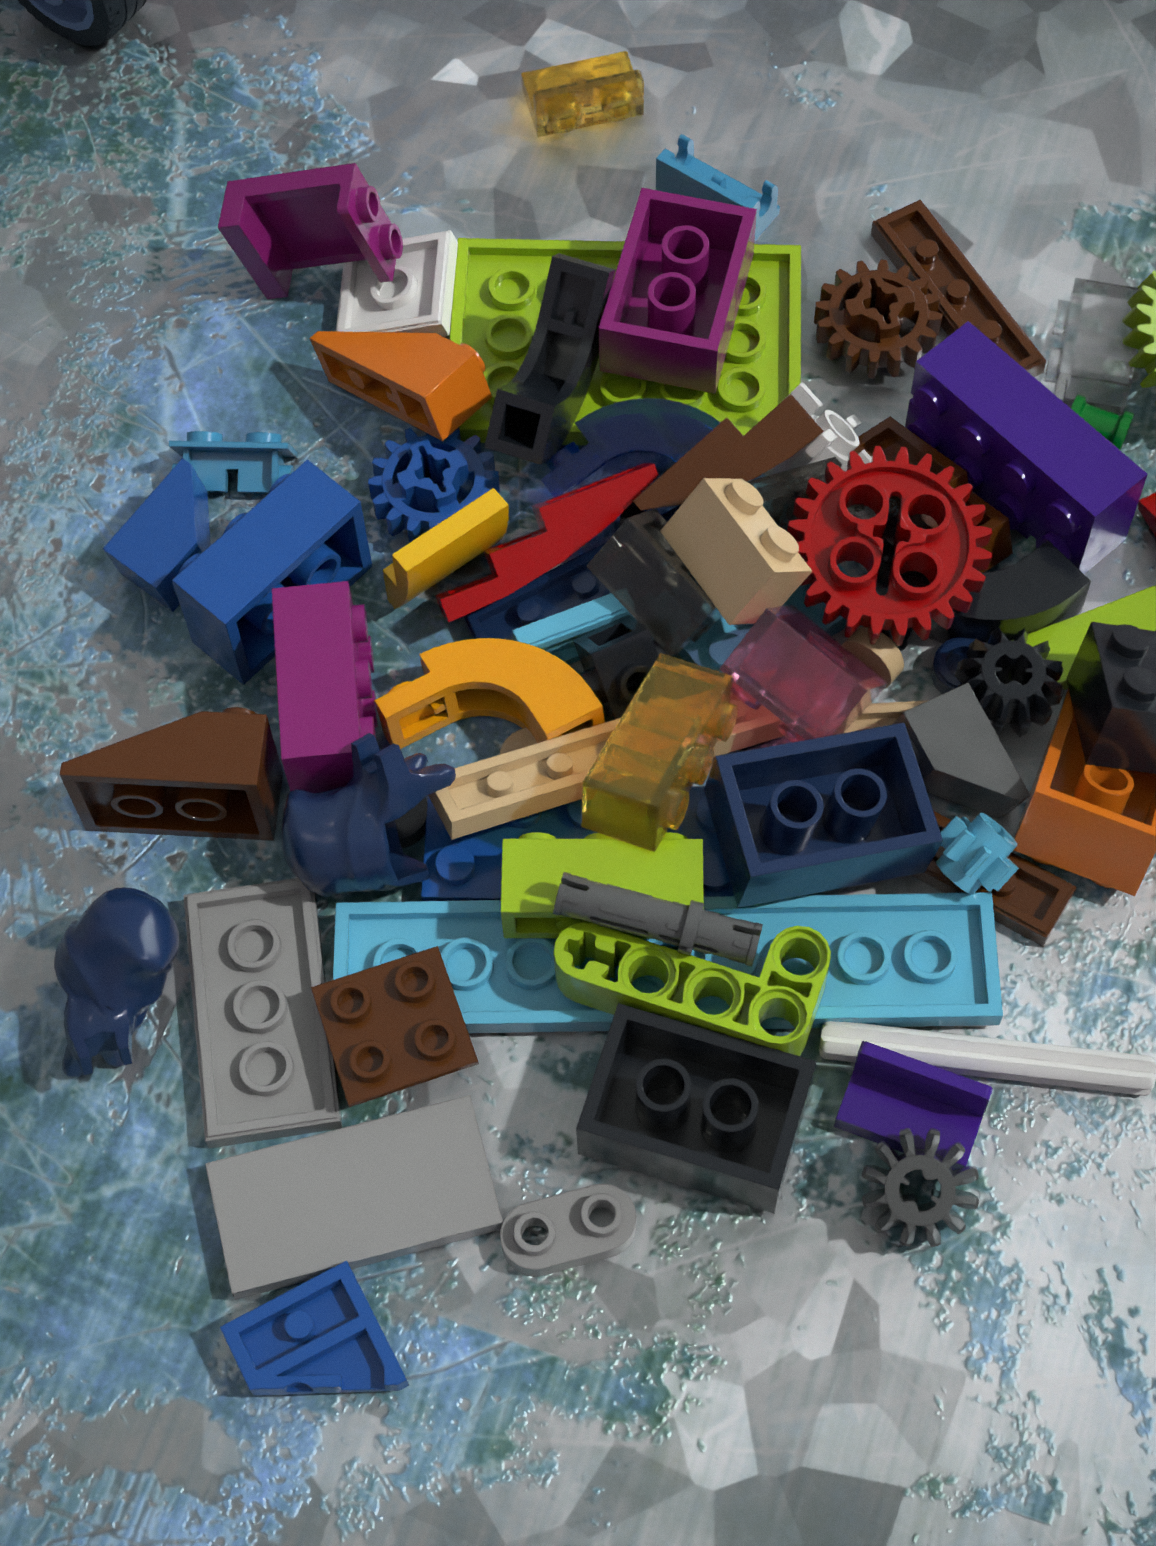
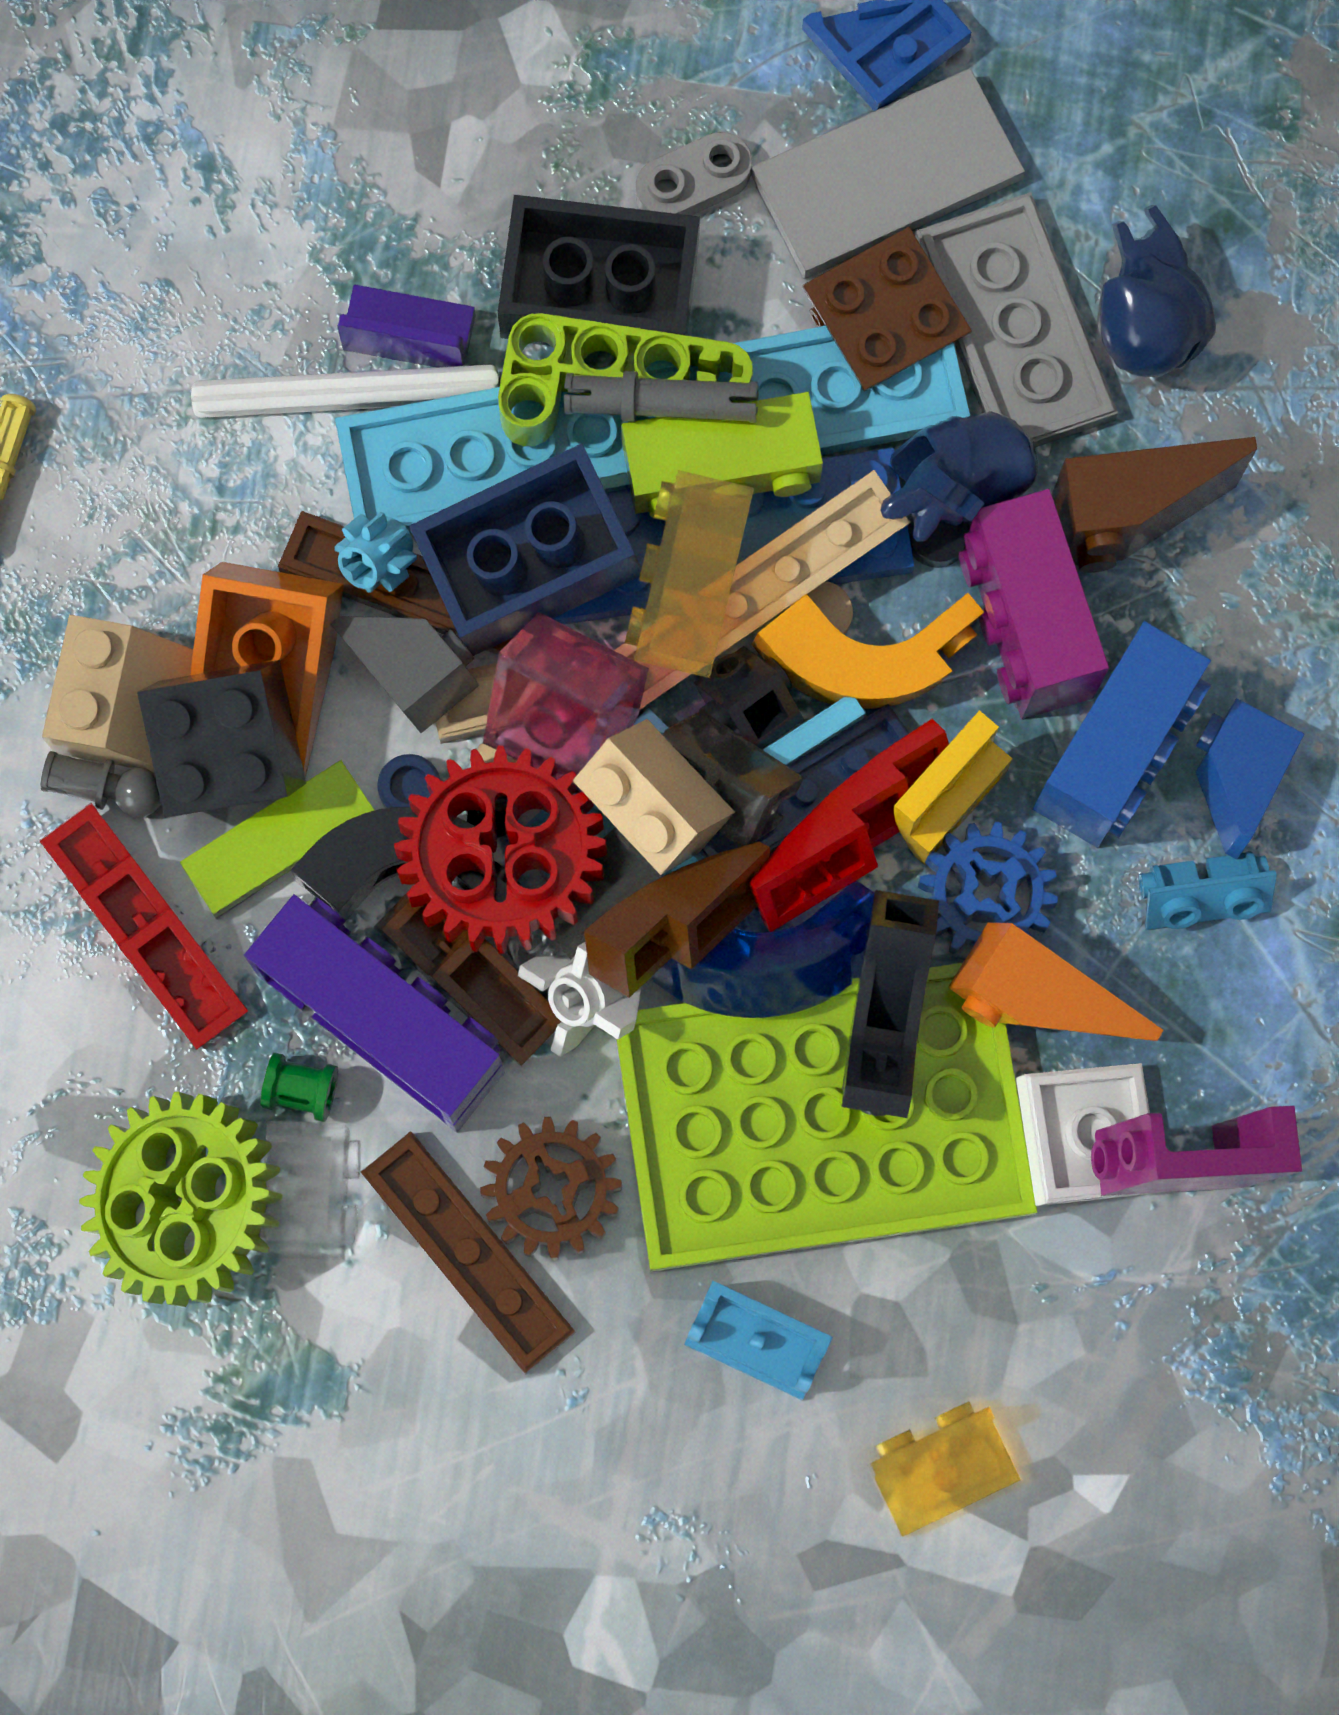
camera: 165 degrees right, 15 degrees up
magenta brick [599,188,757,394] -> none
dark grey gear [862,1128,979,1247] -> none
black gear [955,627,1064,738] -> none

